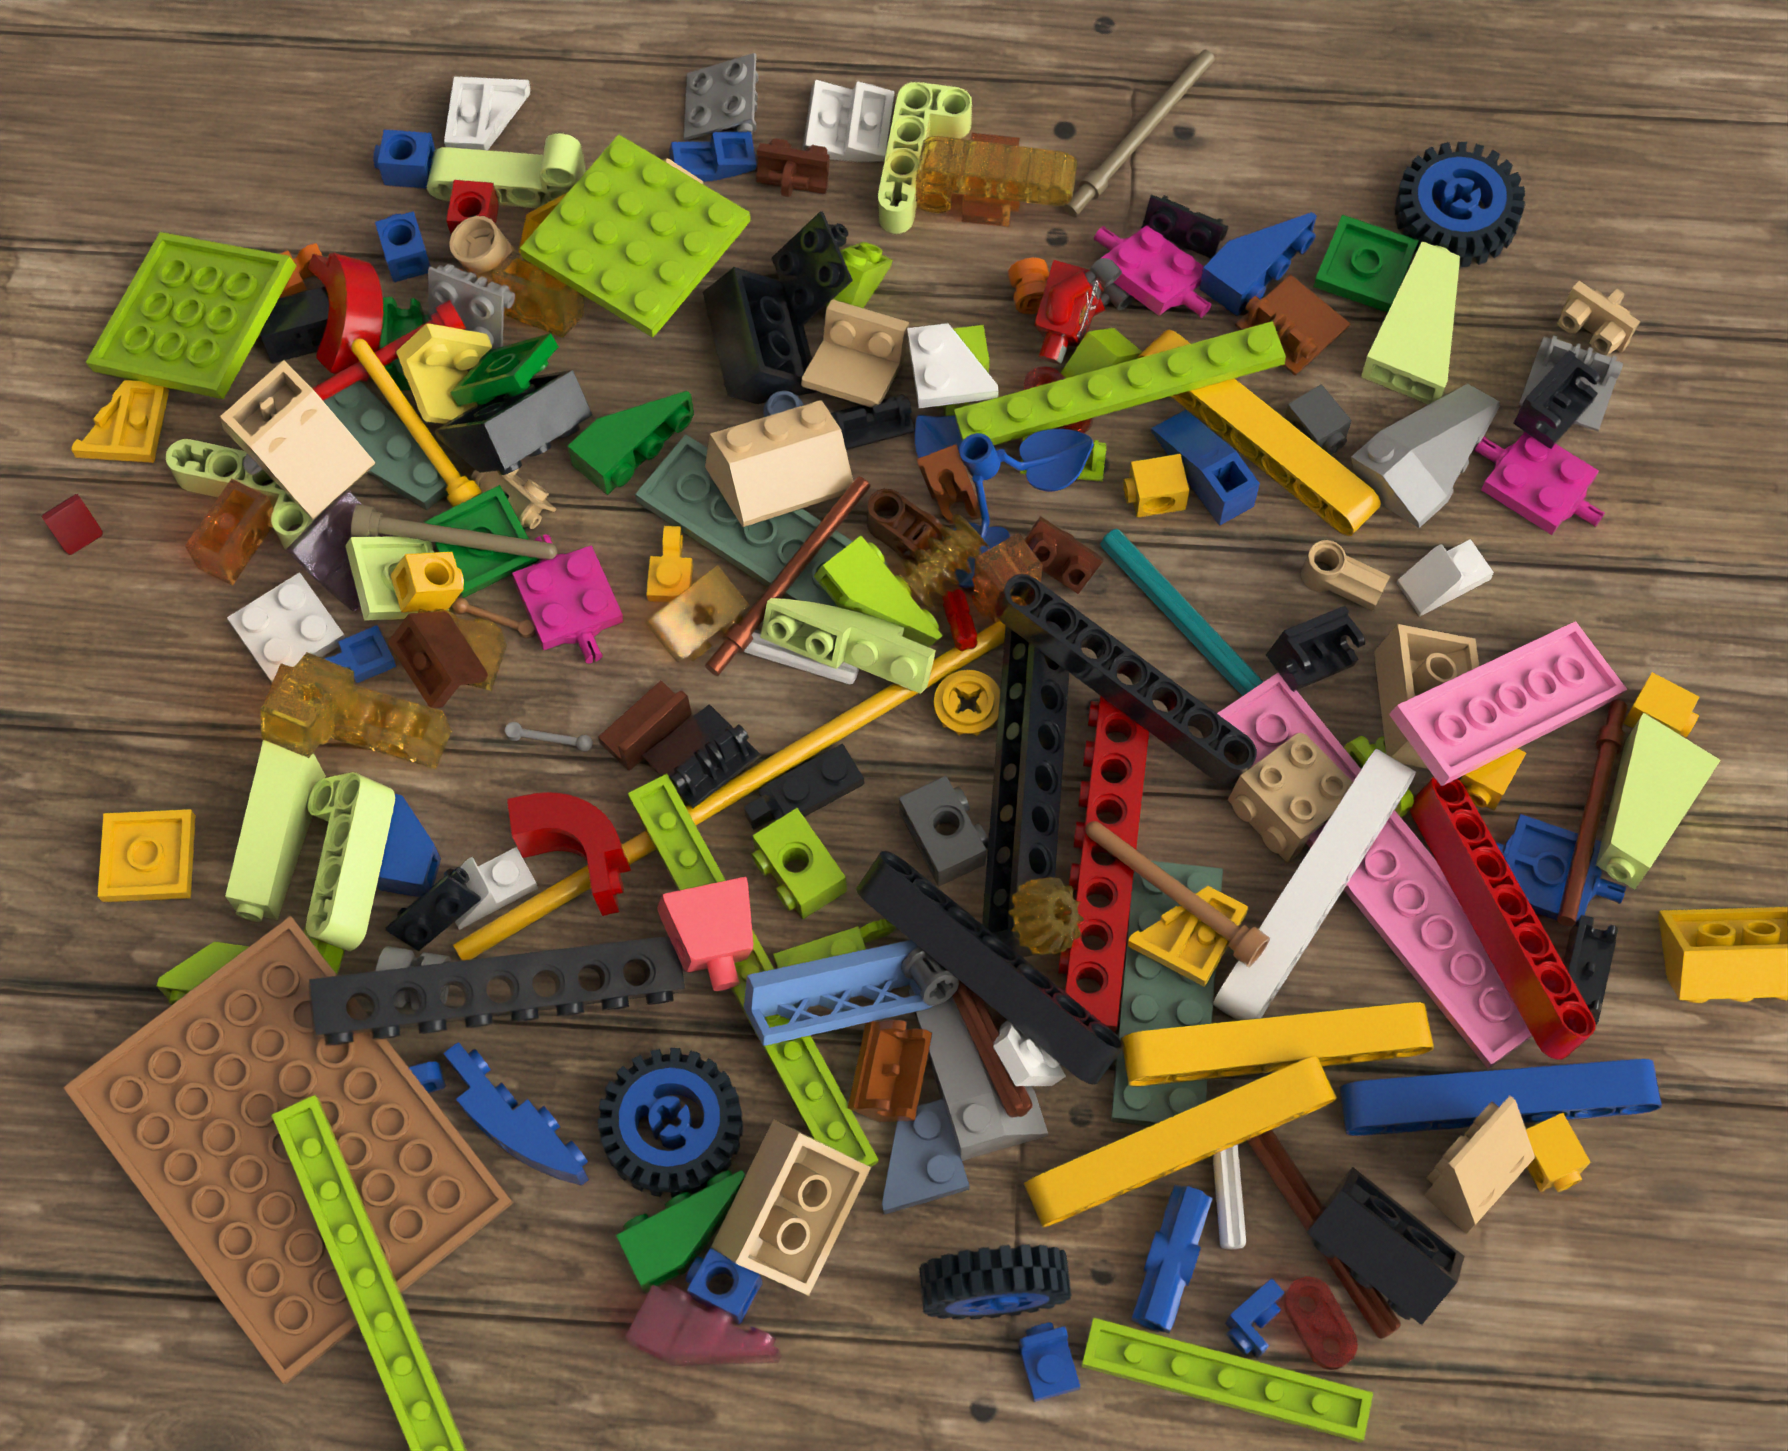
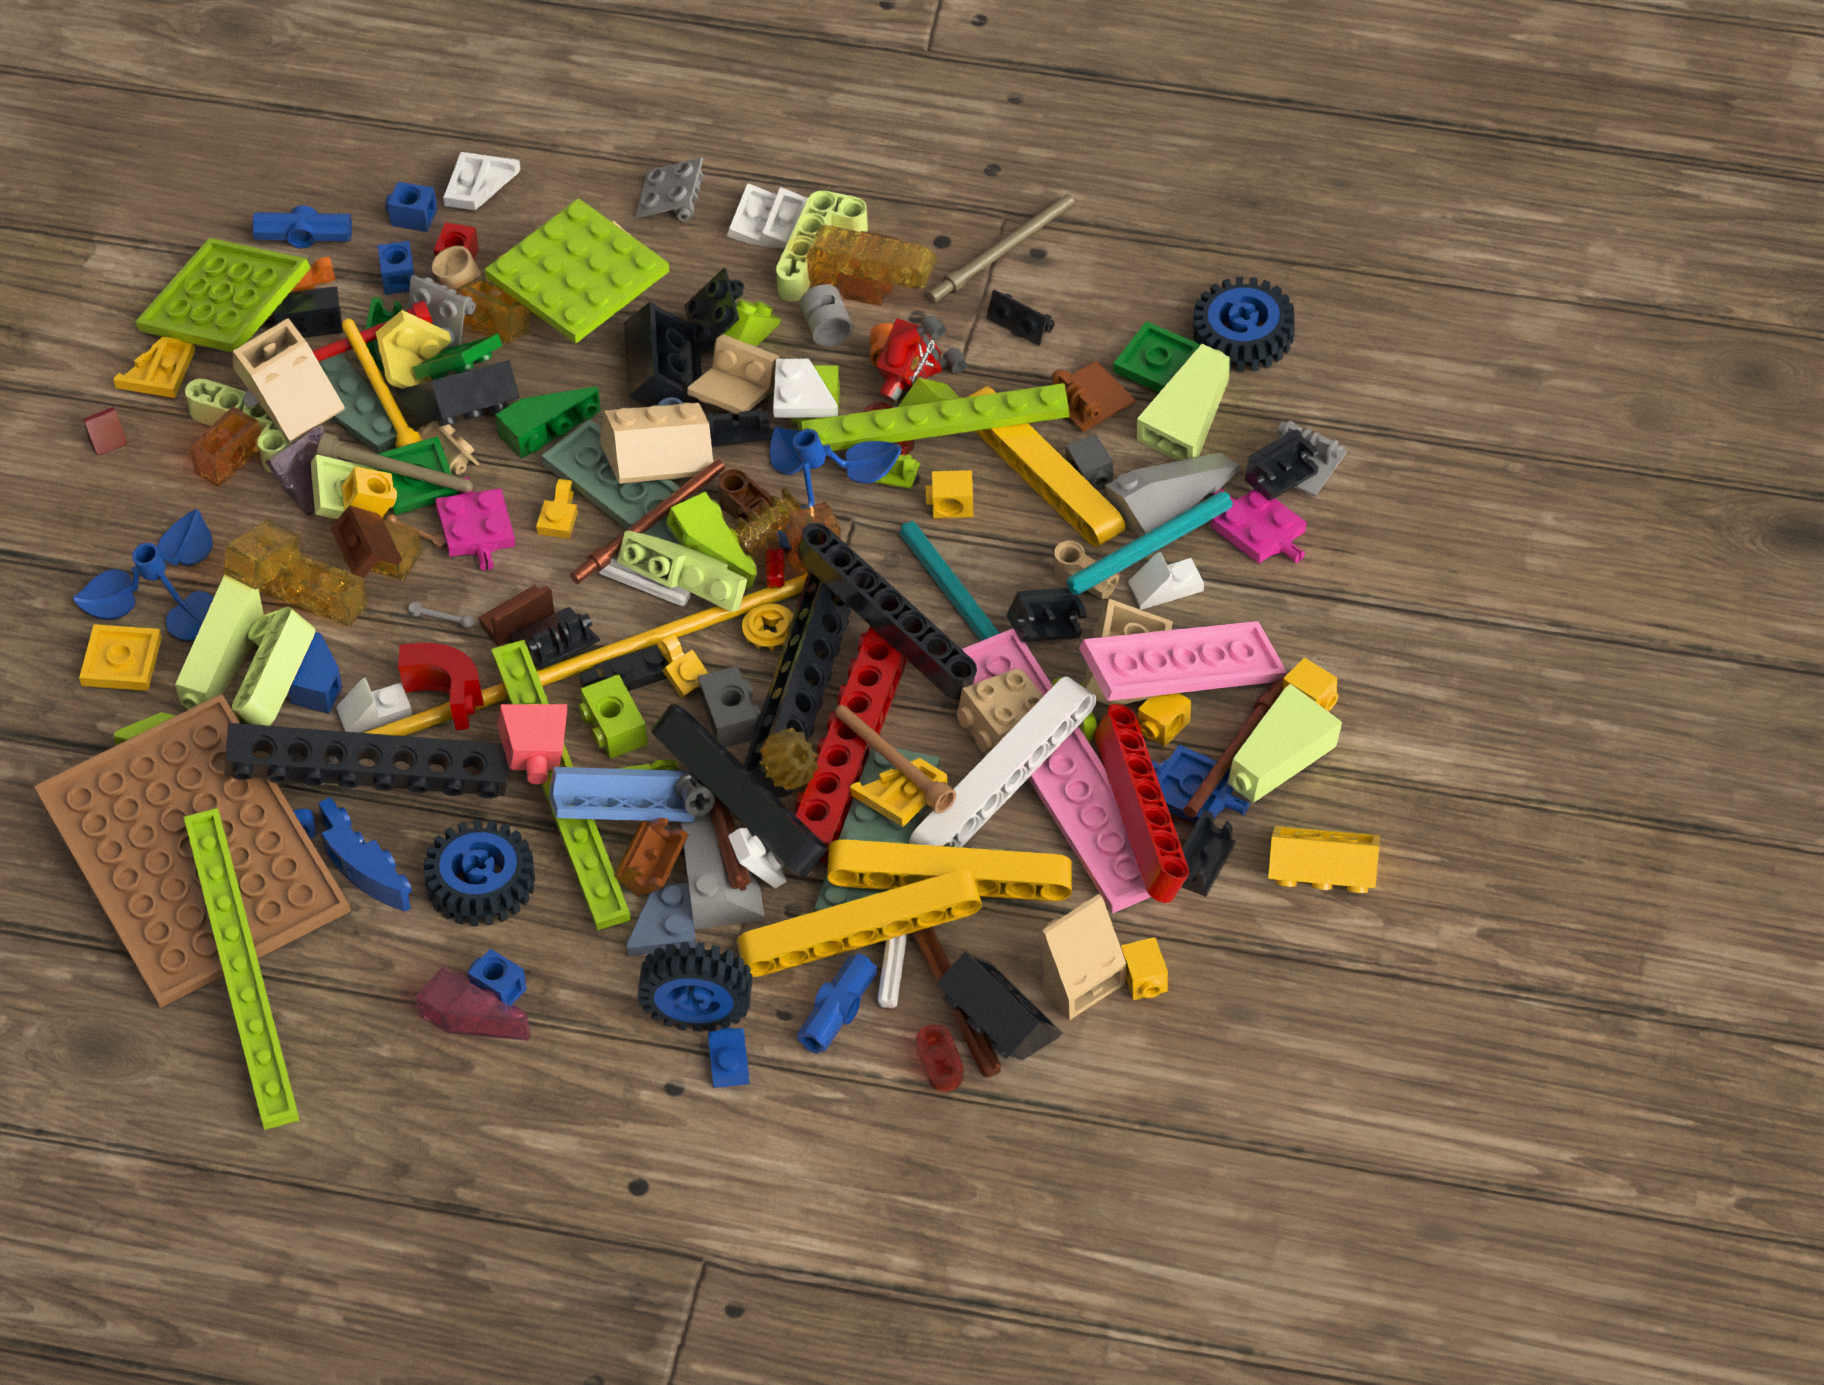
camera: 10 degrees right, 15 degrees down
white plate [227,572,346,687] -> none
red arch [308,253,383,382] -> none
blue plate [315,625,396,689] -> none
black hinge [385,867,481,951] -> none
yellowish green beam [427,133,586,208] -> none
green slope [616,1170,745,1294] -> none
clear yellow brick [645,565,750,662] -> none
blue slope [669,132,757,182] -> none
tan slope [711,1119,871,1296] -> none
copper hips [756,138,830,197] -> none
dark orange hinge [916,444,981,524] -> none
copper hips [1016,516,1103,594] -> none
lime plate [1081,1317,1373,1443] -> none
dark pink plate [1094,225,1212,318] -> none
blue slope [1151,409,1260,526] -> none
blue slope [1200,212,1317,316] -> none
blue bracket [1225,1278,1285,1359] -> none
blue beam [1339,1059,1662,1136] -> none
tan hips [1558,281,1640,356] -> none
none -> blue plant [73,509,214,642]
none -> blue piece [253,205,352,248]
none -> yellow plate [657,633,708,698]
none -> light grey wheel [800,285,853,346]
none -> teal axle [1066,492,1233,595]

